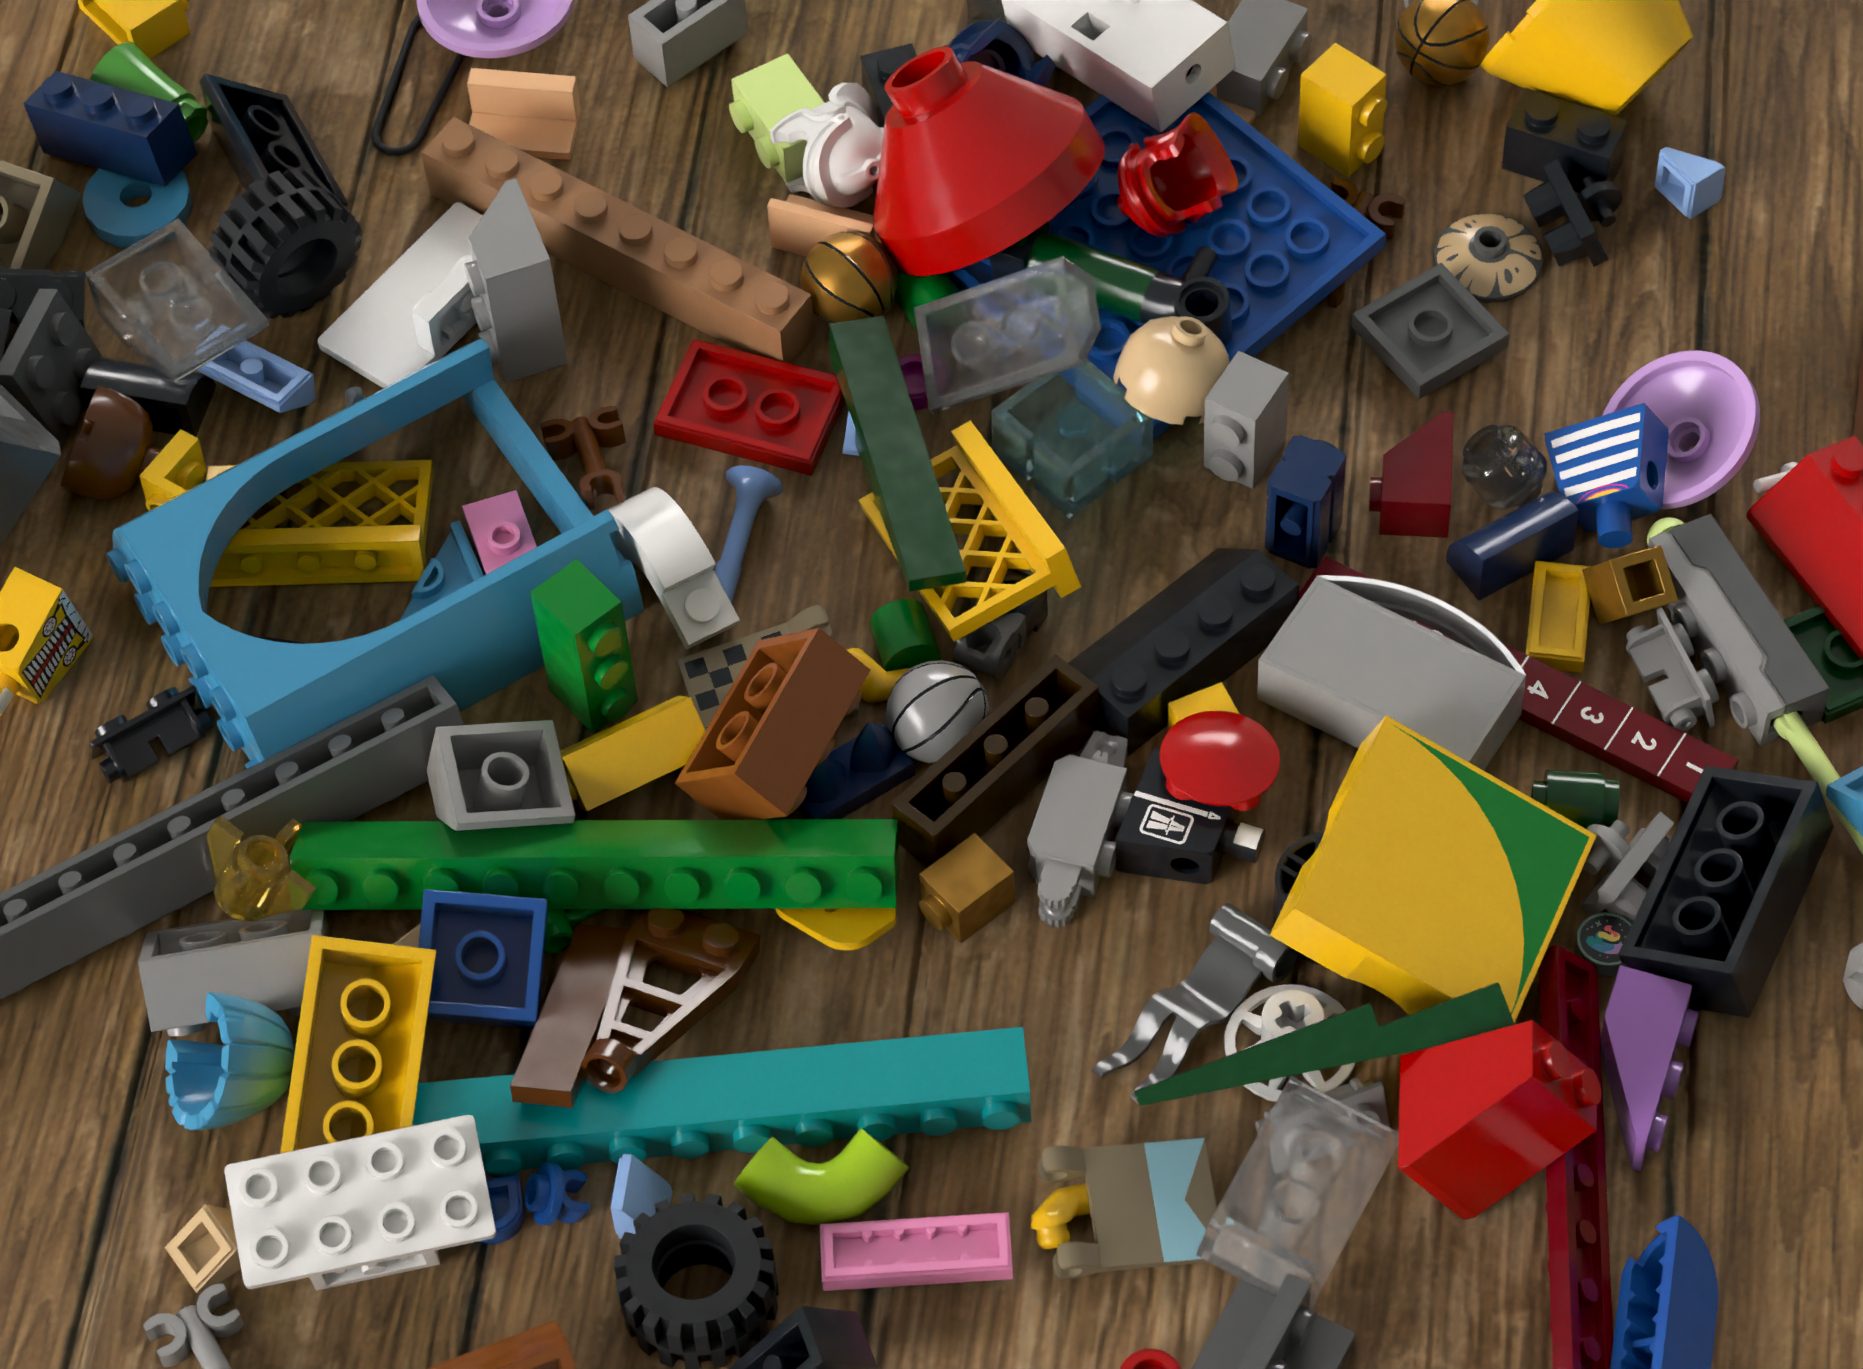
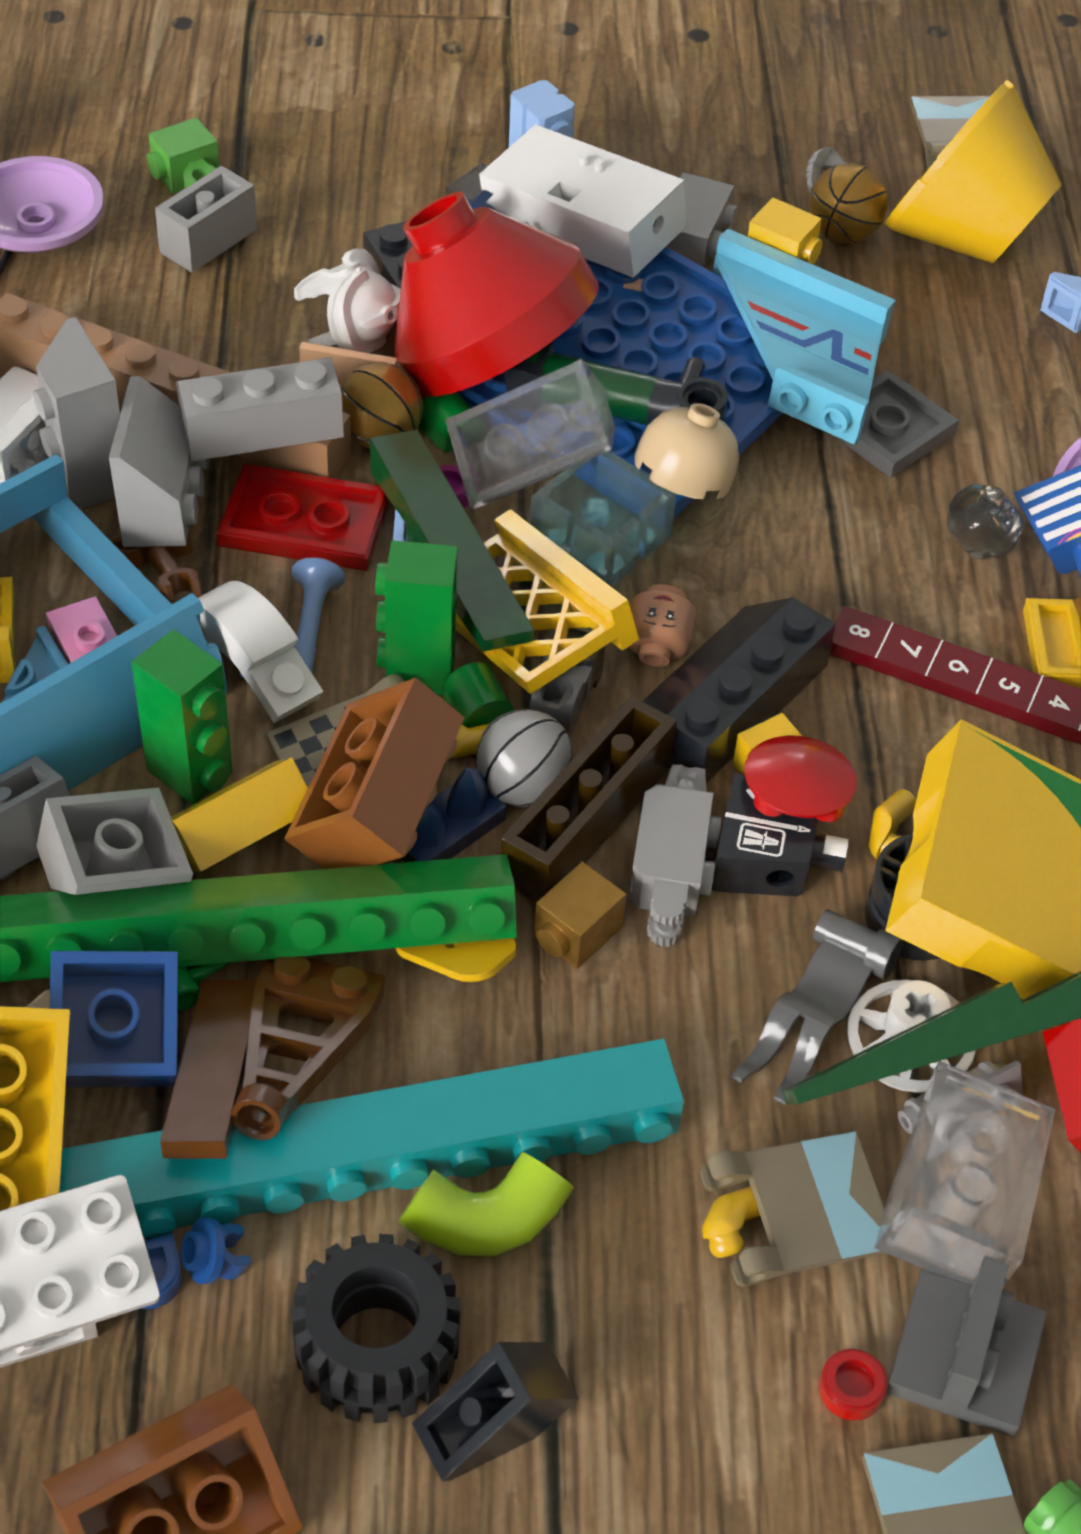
camera: 15 degrees left, 5 degrees down
light nougat panel [467,68,581,160] -> none
light blue slope [610,1154,672,1239] -> none
yellowish green brick [729,53,825,183] -> none
bright pink plate [820,1212,1013,1291] -> none
red helmet [1117,112,1239,237] -> none
light grey brick [1203,351,1289,489] -> none
light grey piece [1257,575,1526,771] -> none
dark blue brick [1265,435,1346,569] -> none
dark red slope [1369,411,1454,538] -> none
tan dish [1433,213,1544,303] -> none
dark blue brick [1446,492,1579,601] -> none
black brick [1502,88,1629,193] -> none
black hips [1523,159,1622,267] -> none
none -> light grey slope [109,376,209,547]
none -> light grey slope [175,358,344,461]
none -> green brick [375,540,458,695]
none -> nougat head [628,584,697,667]
none -> medium azure piece [713,229,896,445]
none -> yellow arm [868,789,916,860]

